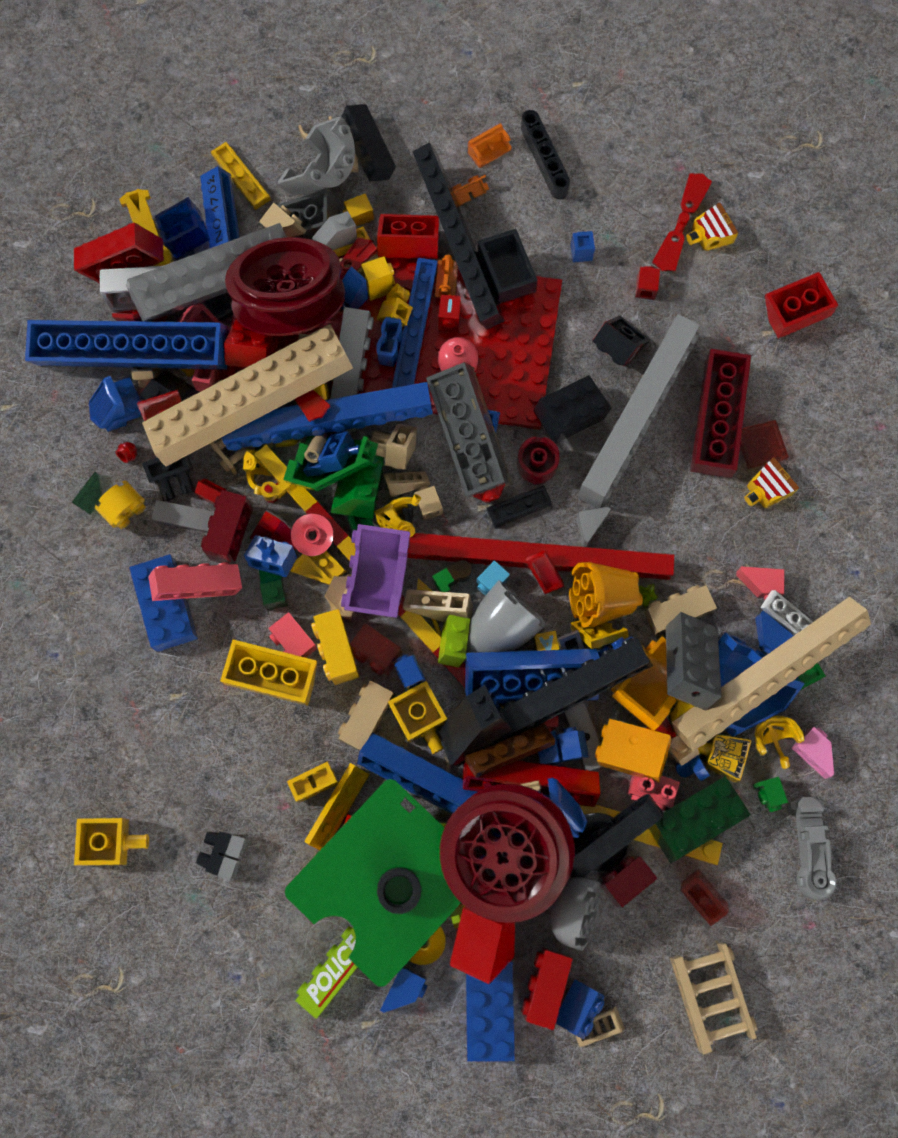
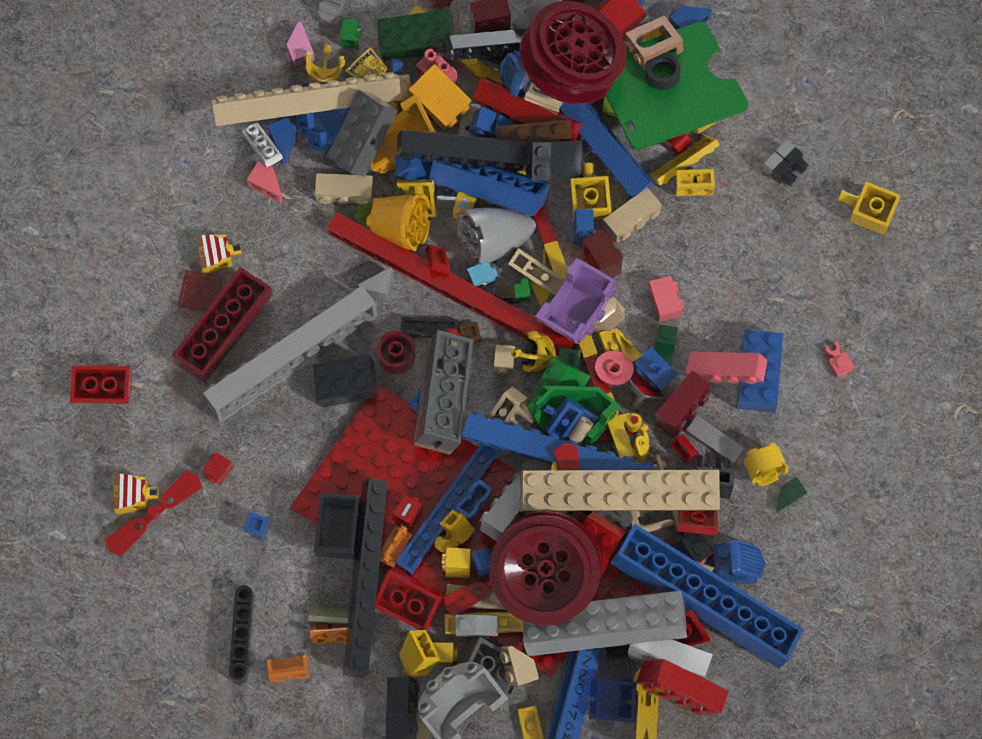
camera: 155 degrees left, 5 degrees down
red plate [115,442,137,463] -> none
yellow slope [220,639,317,706] -> none
lime brick [295,925,357,1019] -> none
yellow piece [311,609,360,685] -> none
tan slope [384,471,430,497] -> none
coral cylinder [438,337,478,371] -> none
lime brick [438,614,470,668] -> none
black slope [592,315,650,367] -> none
none -> olive tile [308,605,349,625]
none -> yellow torso [399,630,441,677]
none -> reddish brown tile [459,322,481,343]
none -> nougat panel [624,15,683,70]
none -> coral plate [825,342,855,378]

